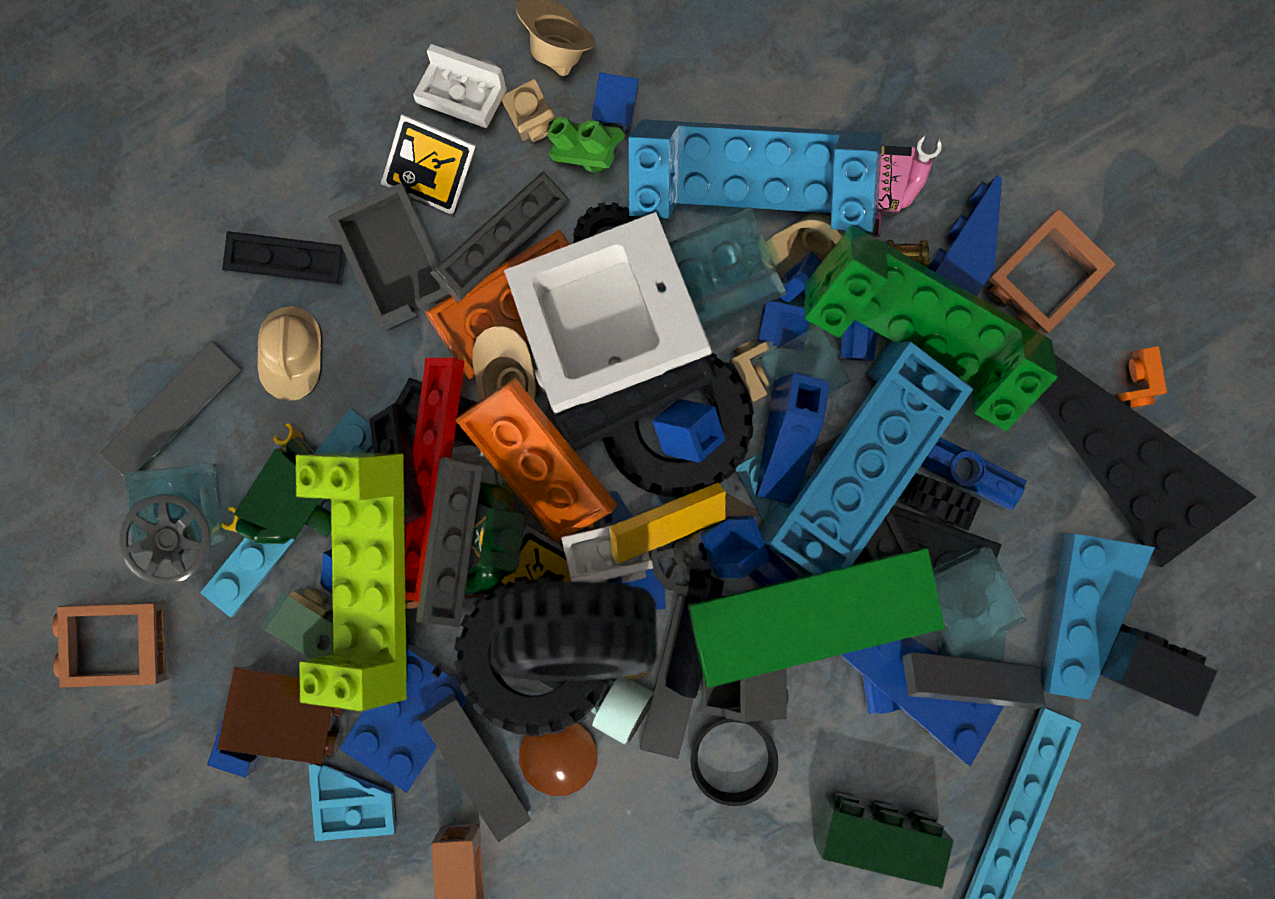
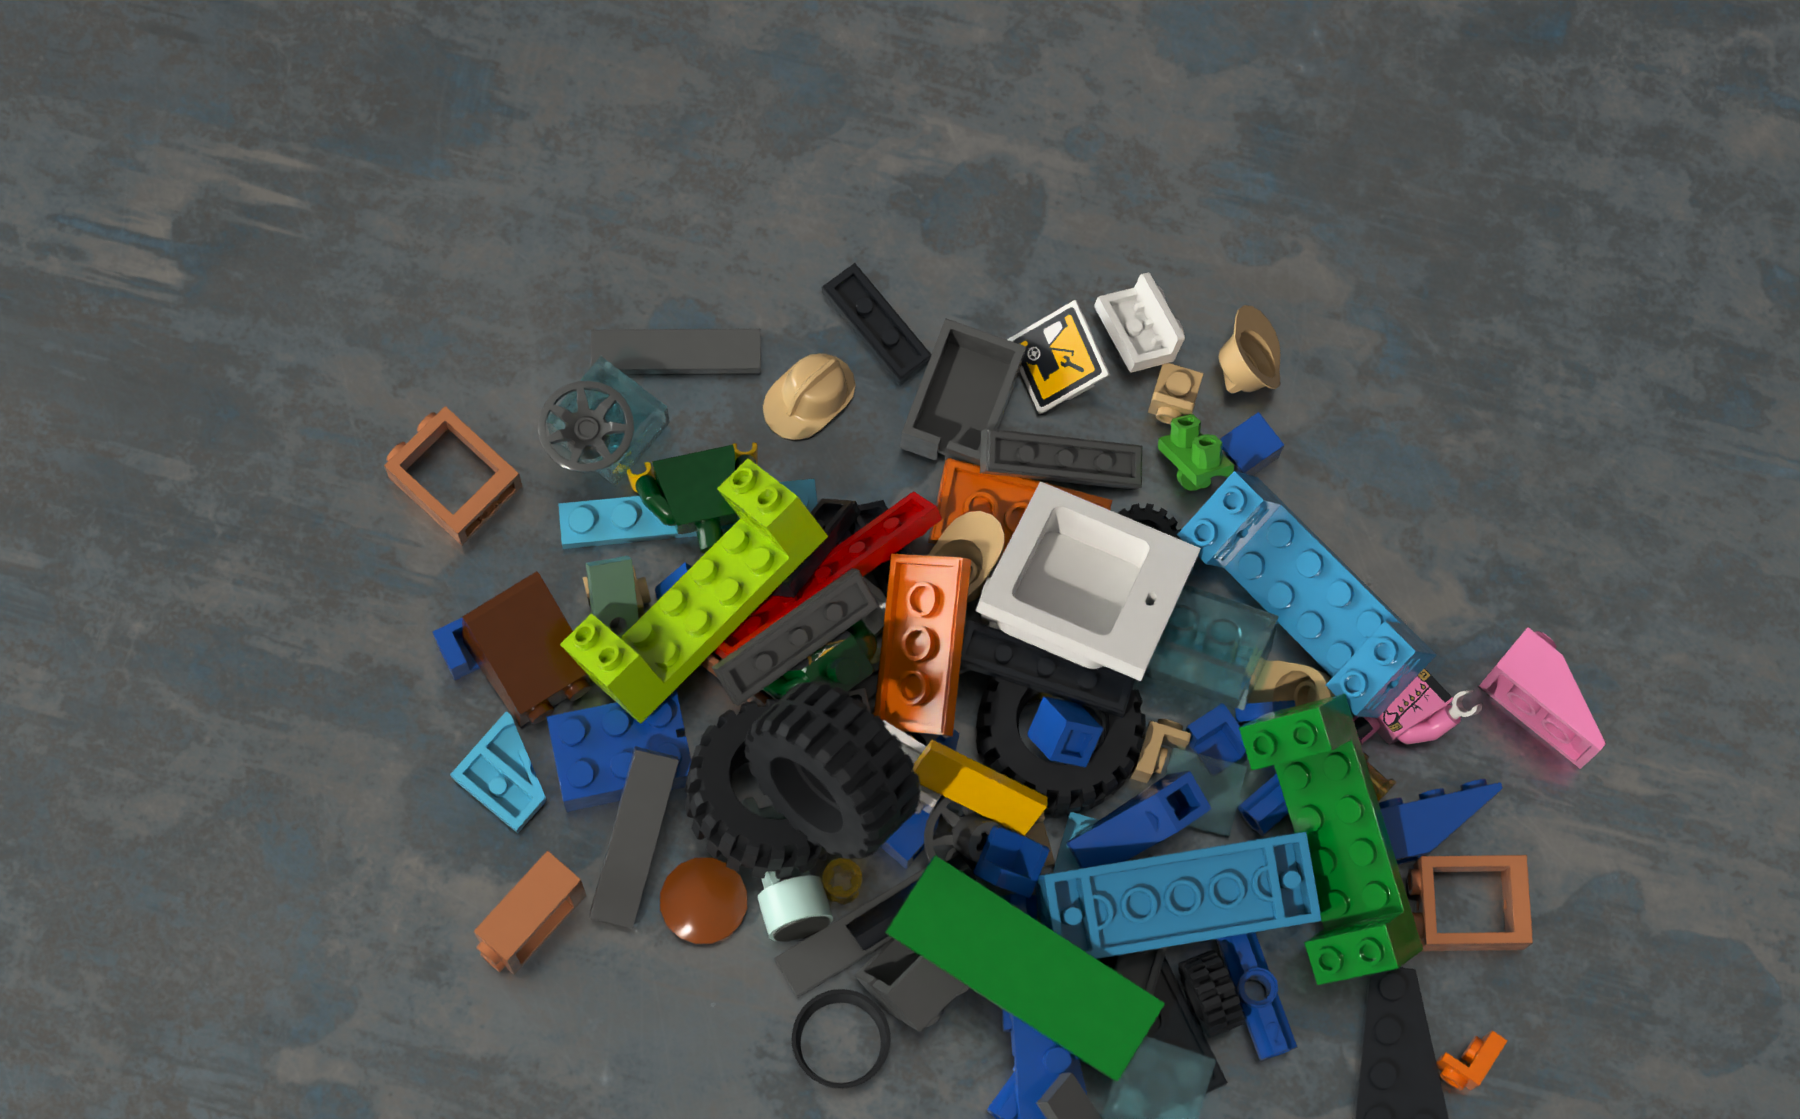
camera: 40 degrees right, 15 degrees down
none -> bright pink slope [1478,627,1606,769]

